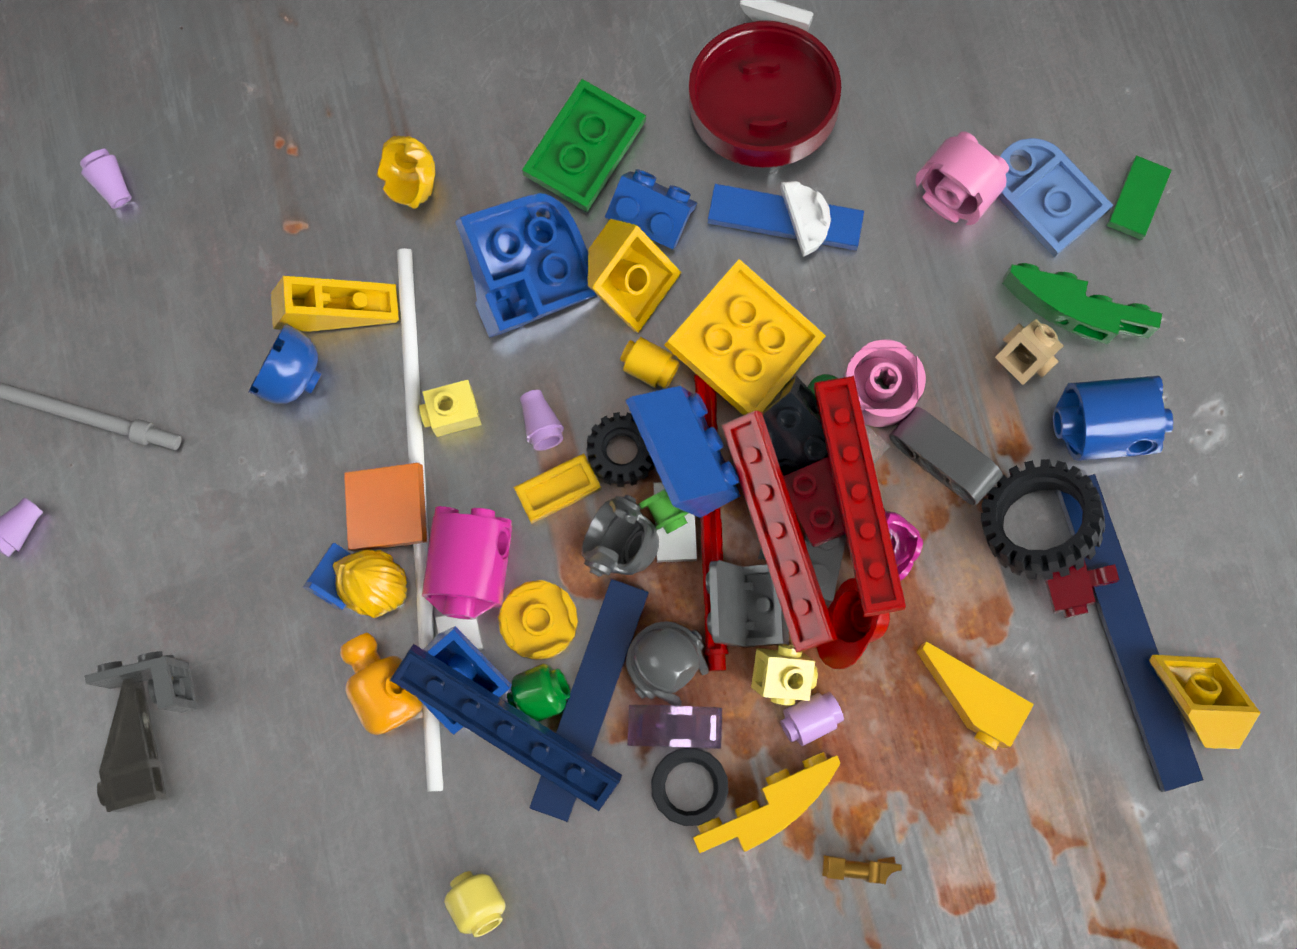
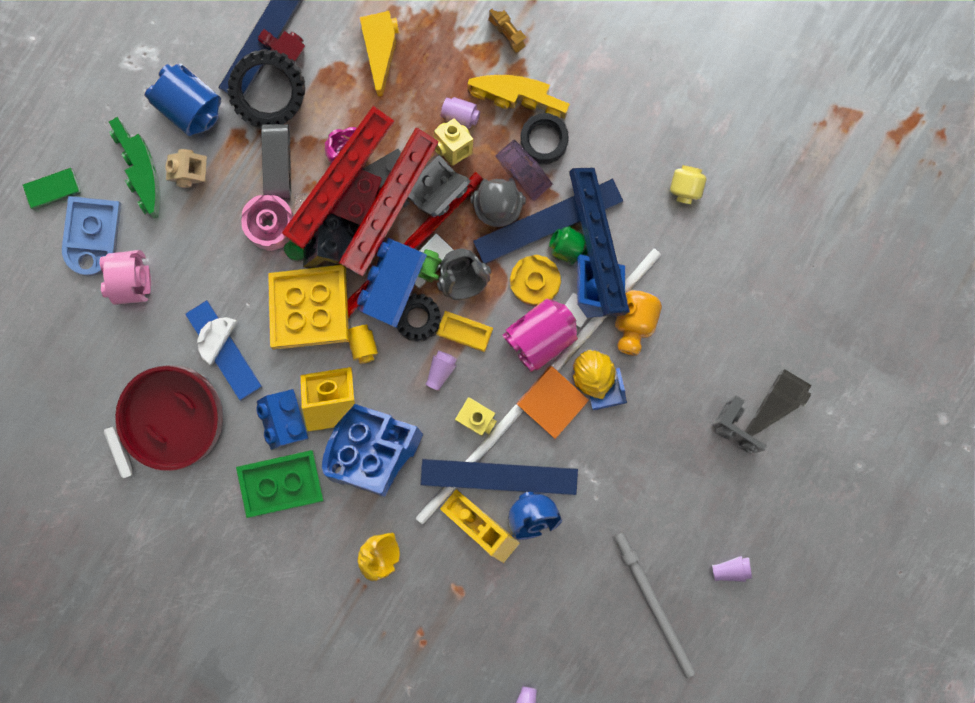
camera: 135 degrees left, 5 degrees up
red piece [817,578,890,669] -> none
none -> dark blue tile [420,459,578,495]

